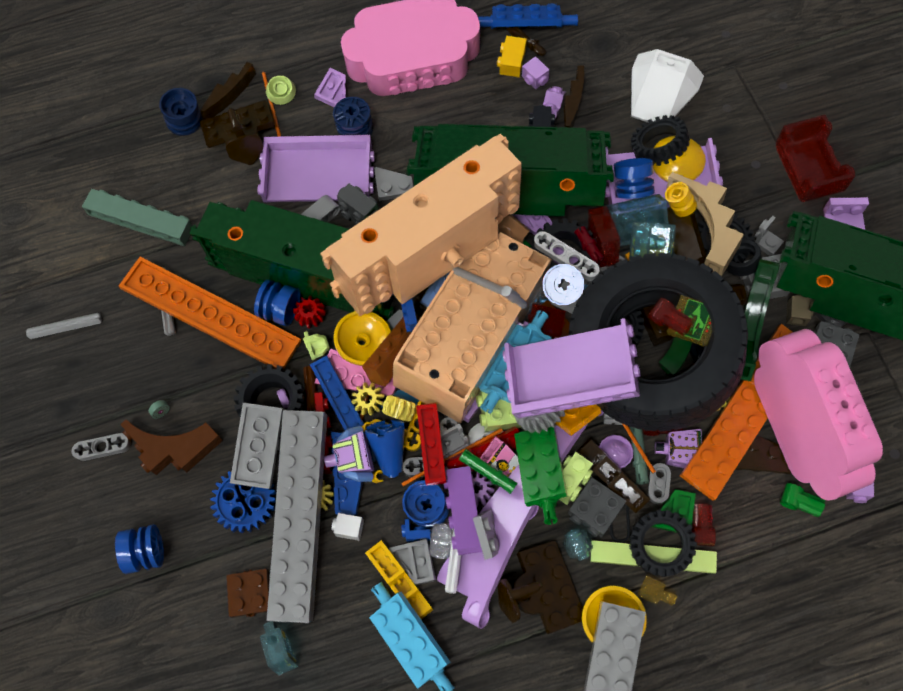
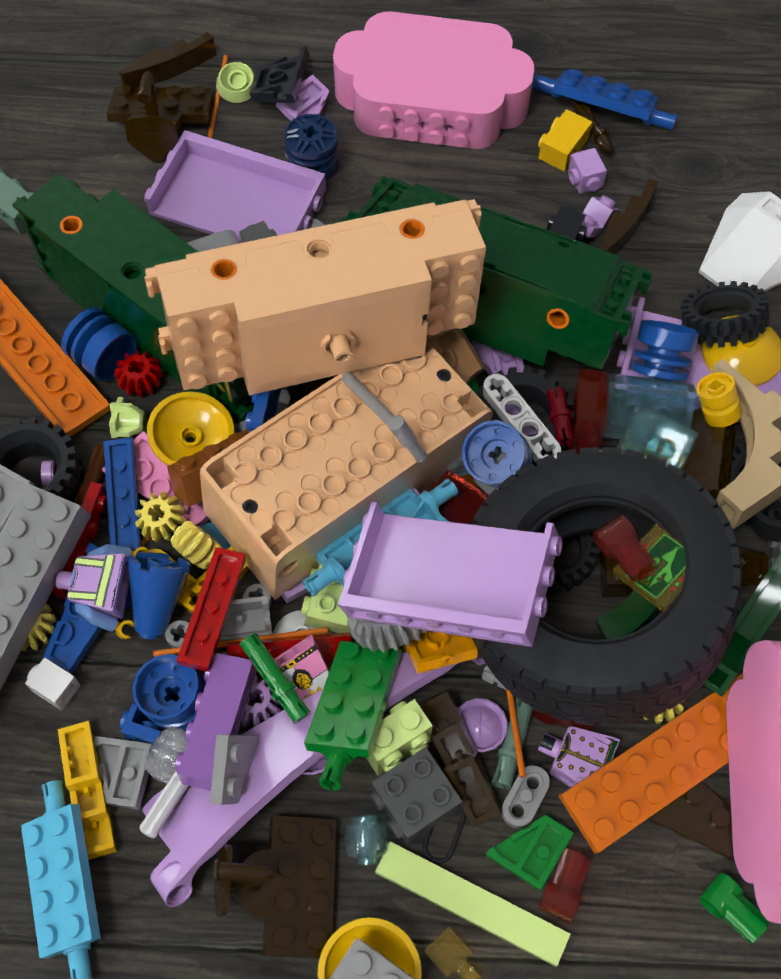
camera: 15 degrees right, 5 degrees down
dark blue wheel [159,88,202,136] -> none
black tyre [629,510,697,577] -> none
none -> black wing [249,46,310,103]

